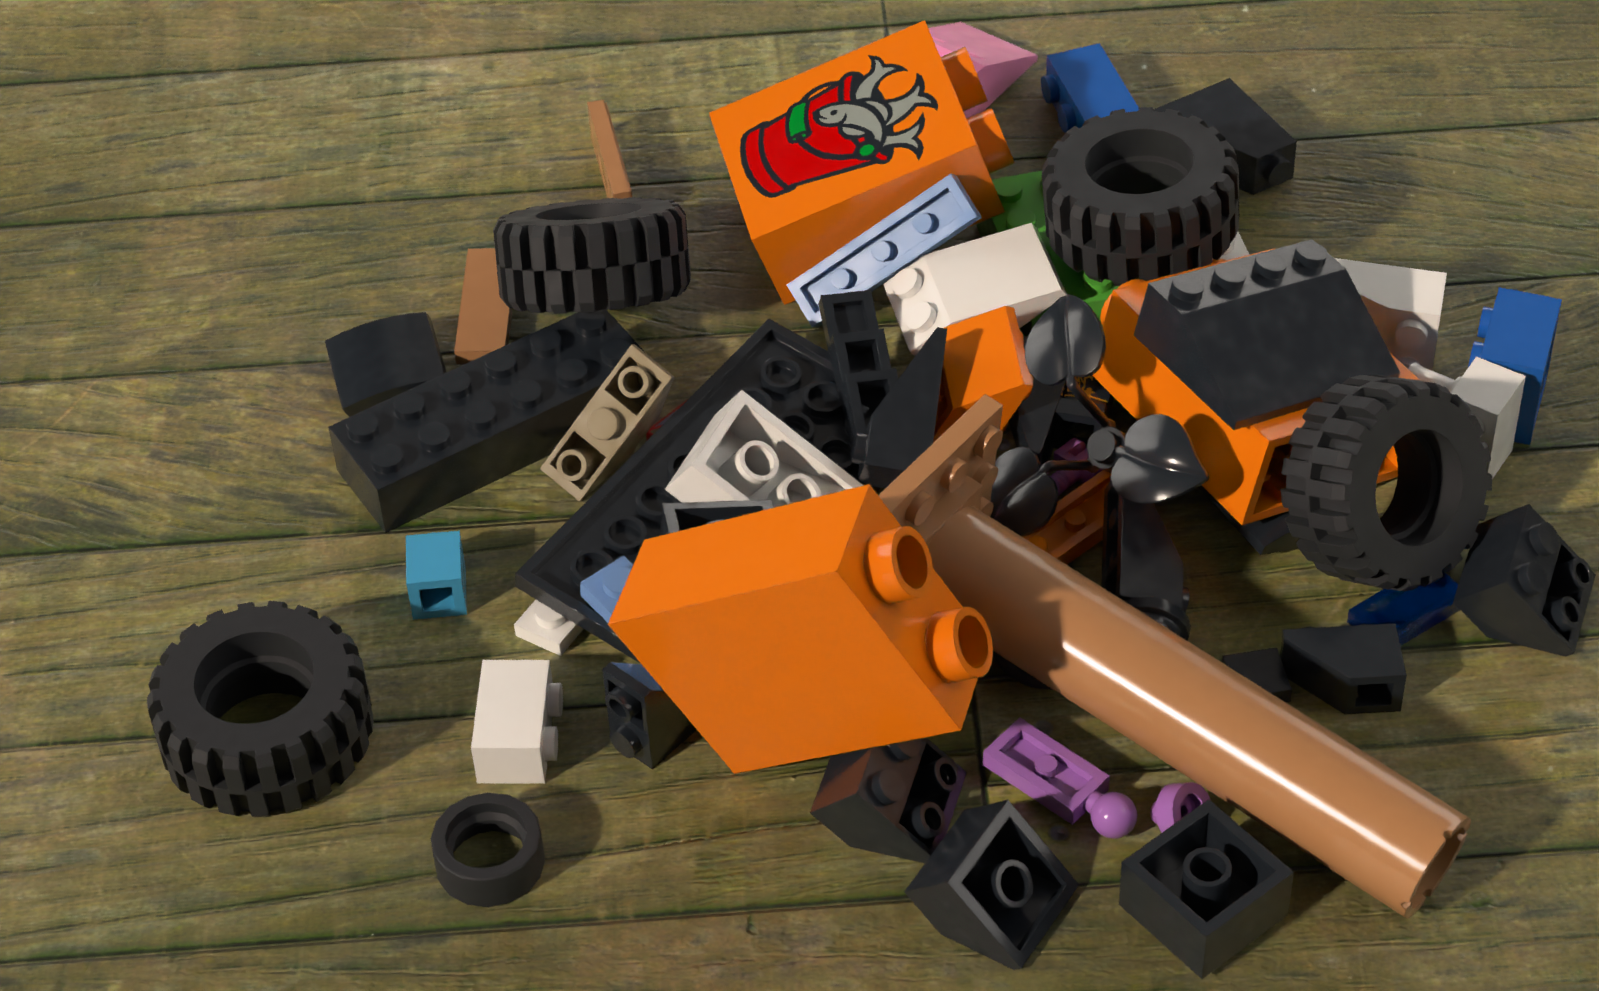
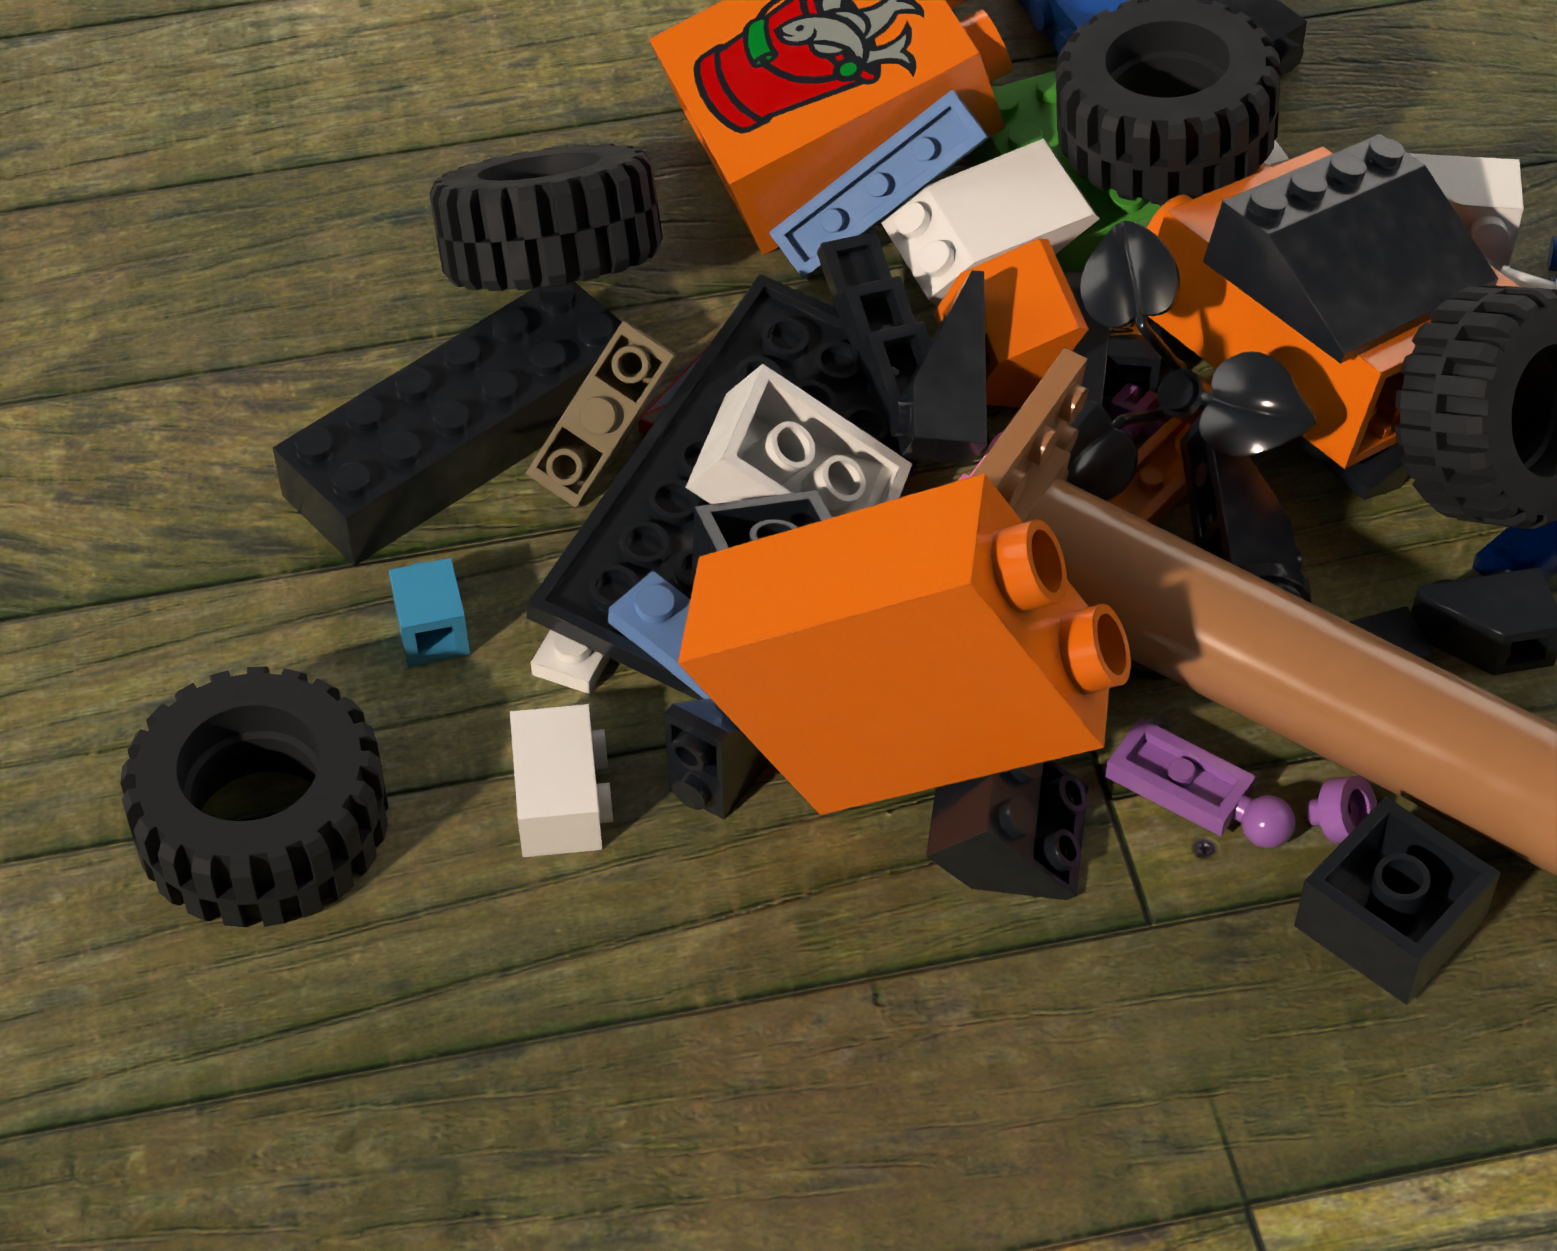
camera: 10 degrees left, 5 degrees up
black slope [325,312,447,417] -> none
black tyre [431,792,545,907] -> none
medium nougat tile [454,248,513,364] -> none
medium nougat tile [587,100,632,199] -> none
black slope [904,800,1079,970] -> none

